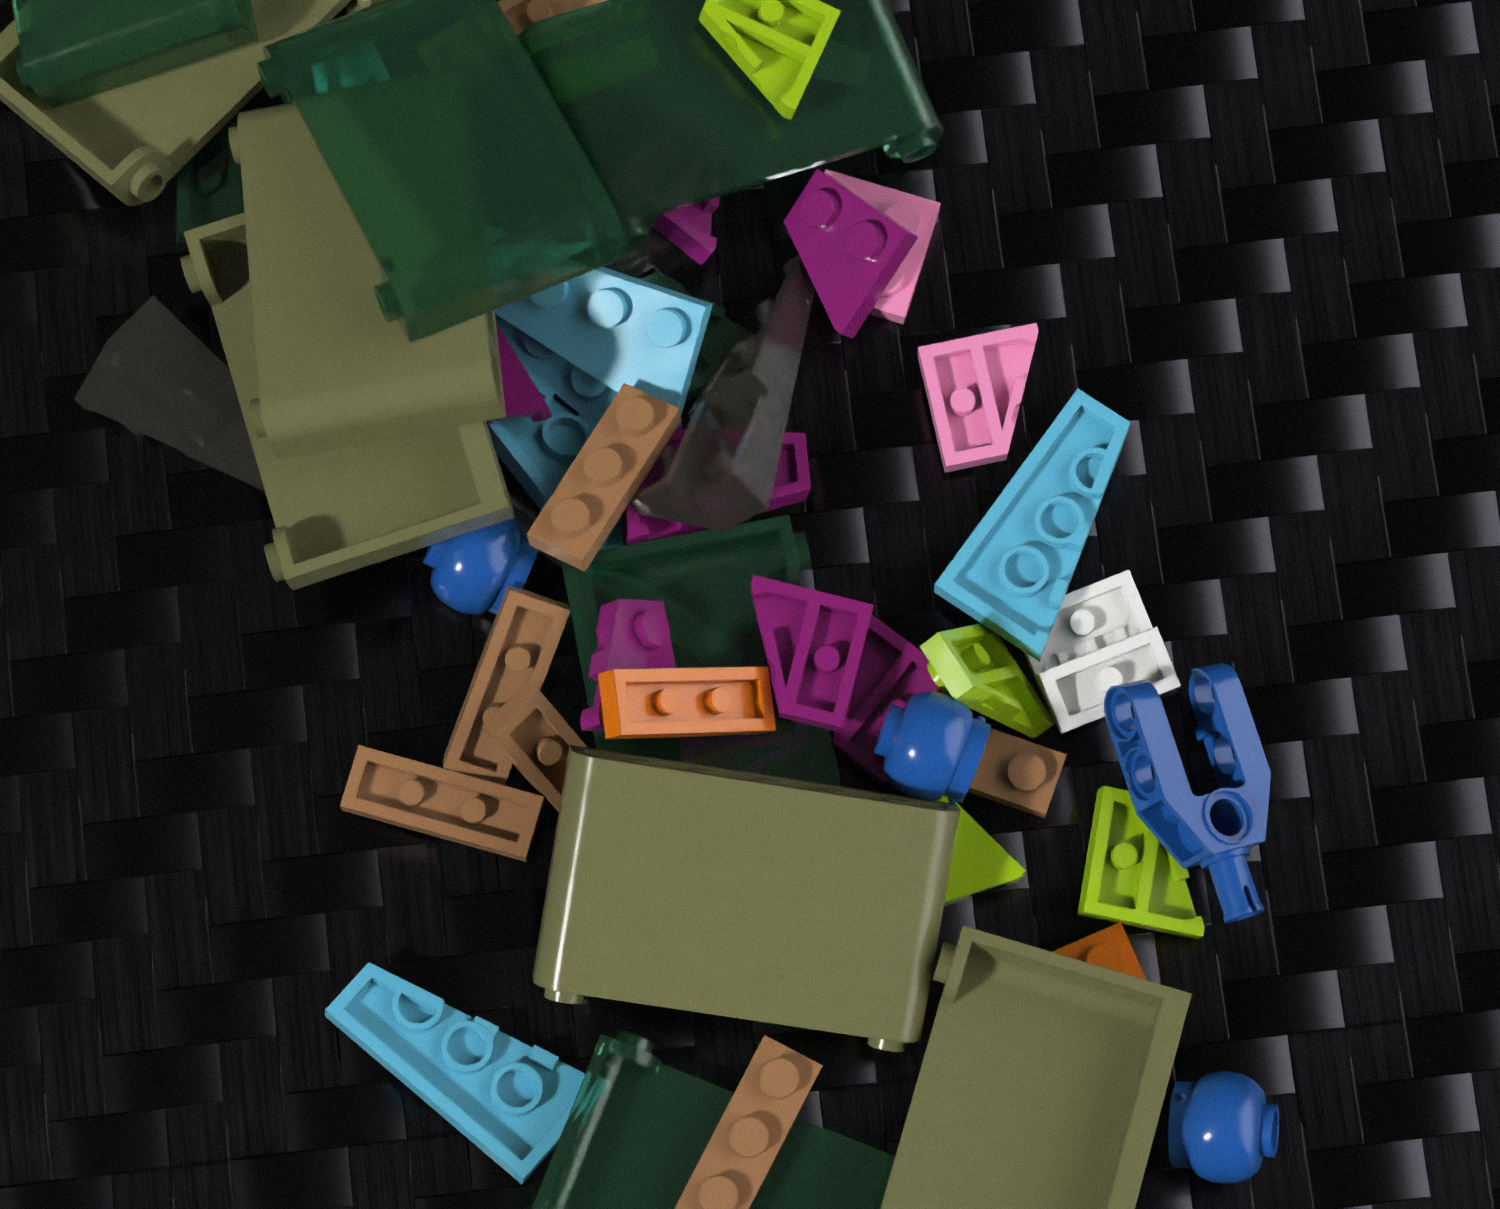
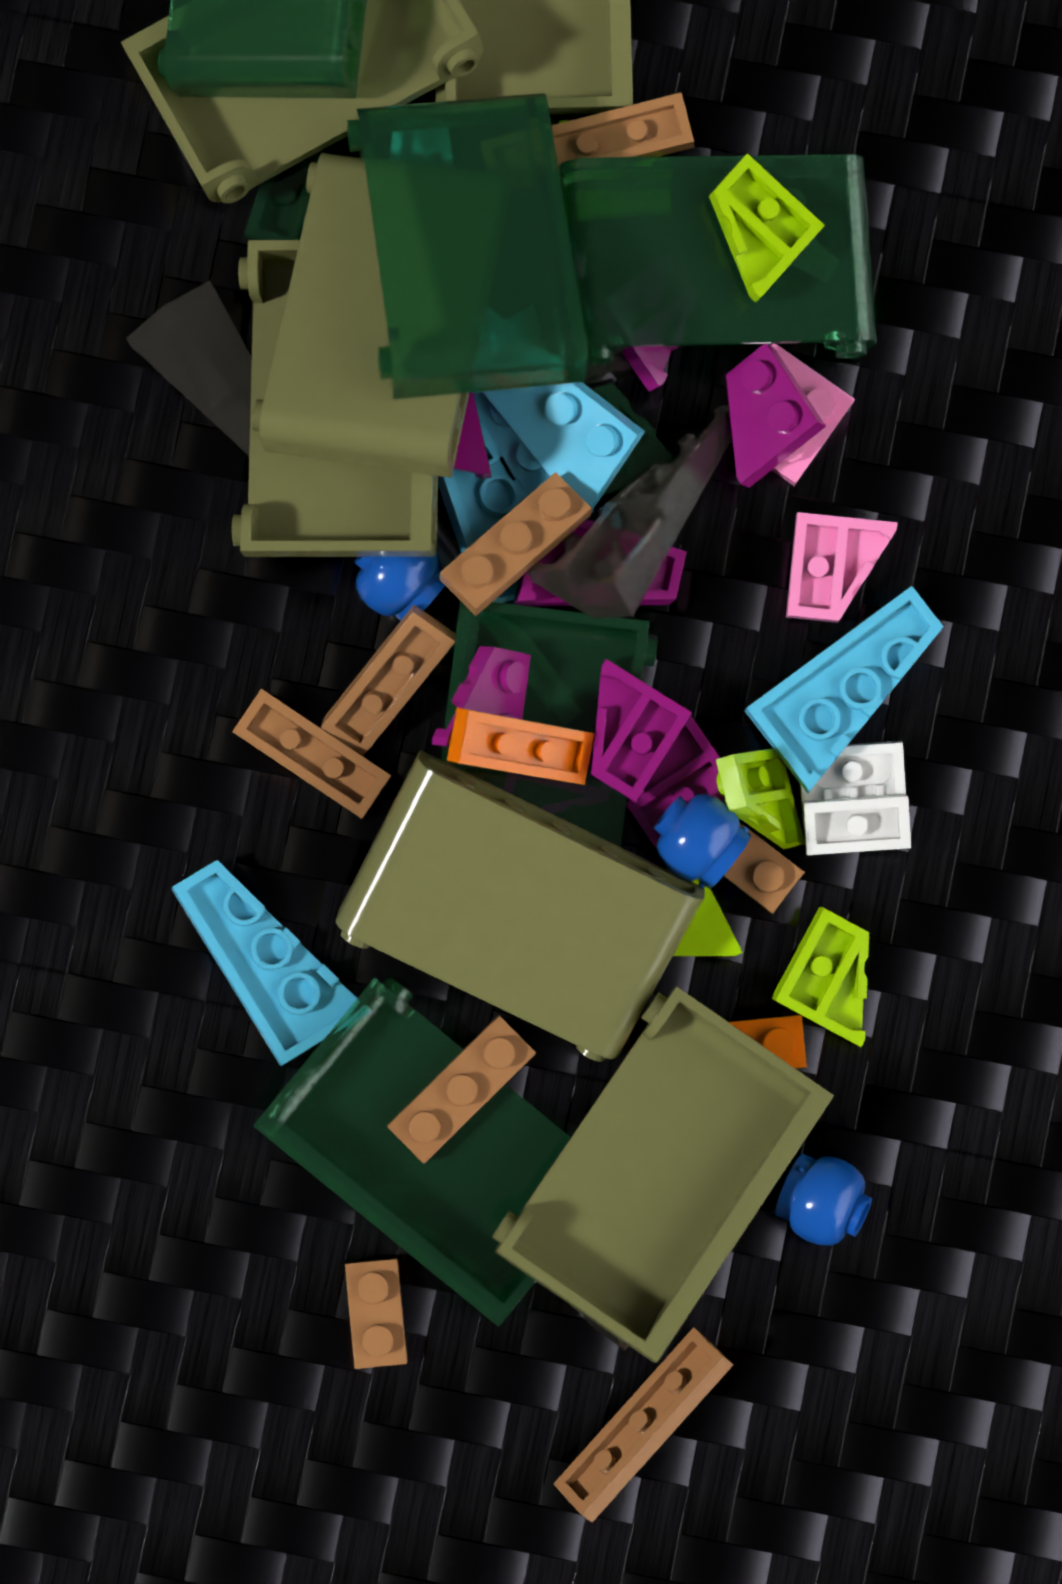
camera: 20 degrees right, 10 degrees up
medium nougat plate [482,681,587,813] -> none
blue piece [1104,662,1271,924] -> none

